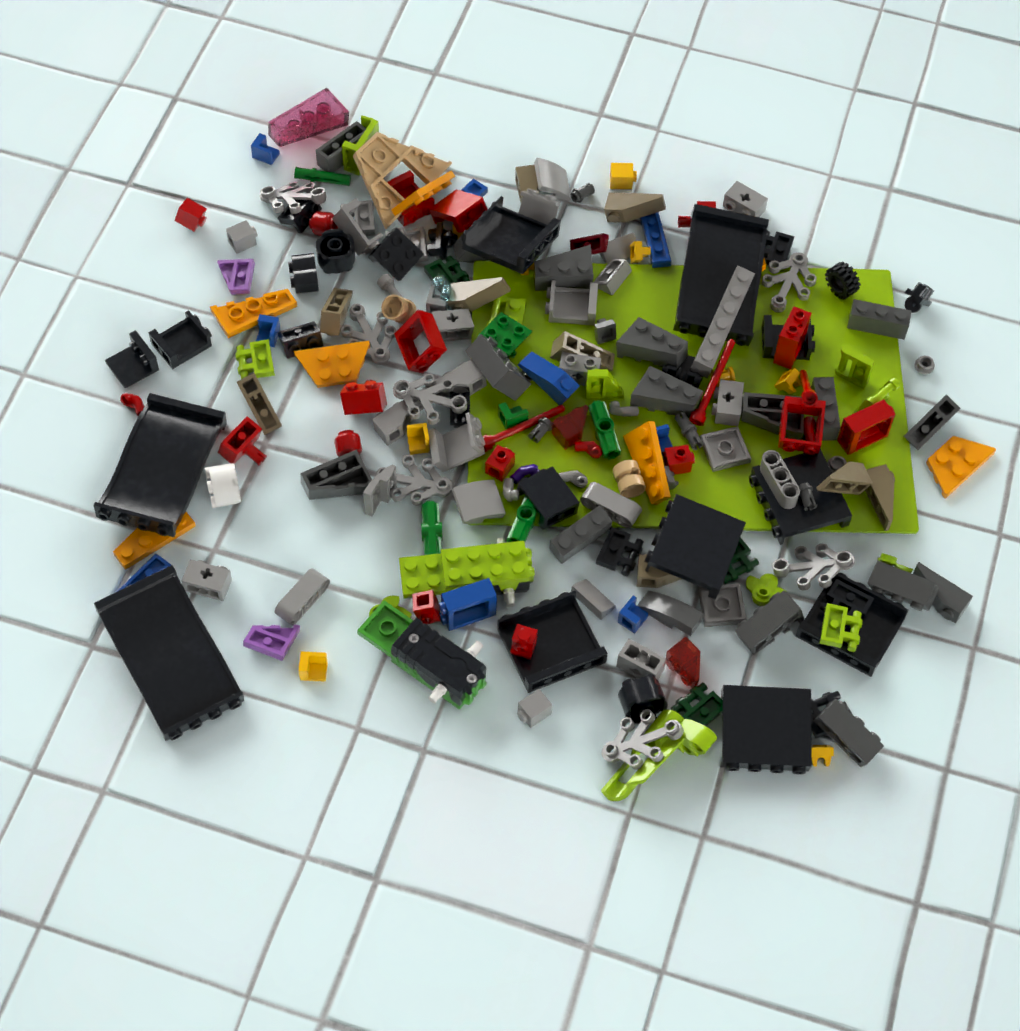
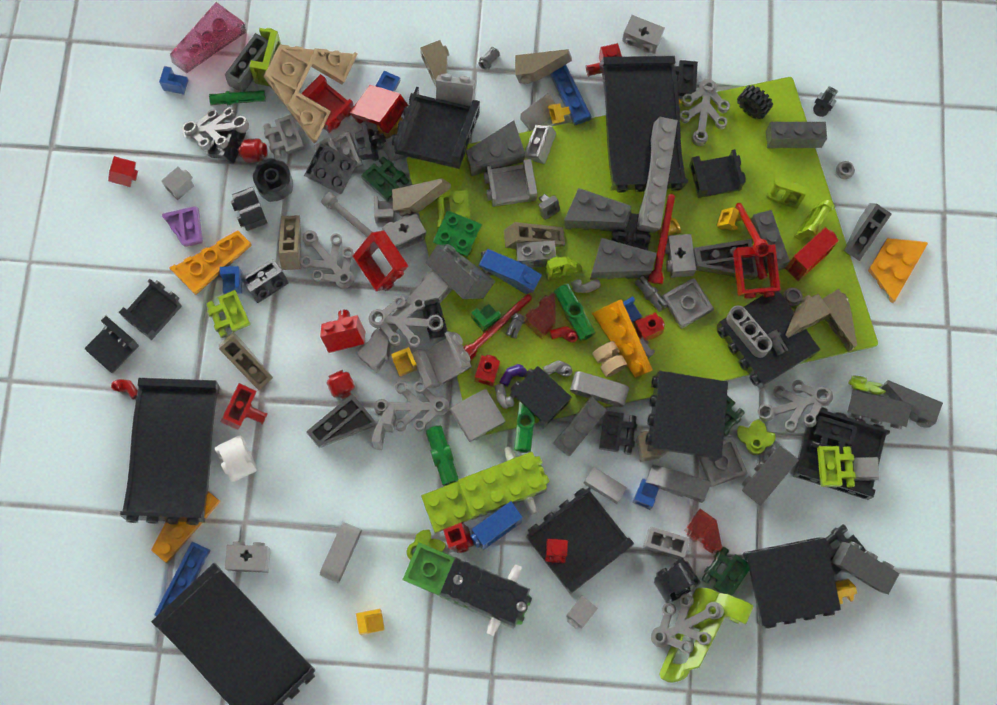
camera: 15 degrees left, 15 degrees up
medium lavender wing [243,625,300,661] -> none
light orange wing [294,341,370,388] -> none
light grey panel [332,198,383,256] -> none
tan wheel [381,294,417,324] -> none
light orange wing [391,170,456,216] -> none
clear light blue arm [433,275,452,301] -> none
light grey slope [534,158,571,201] -> none
dark red slope [570,233,609,255] -> none
yellow brick [610,163,637,189] -> none
red window [773,306,812,369] -> none
none -> light grey brick [853,457,879,481]

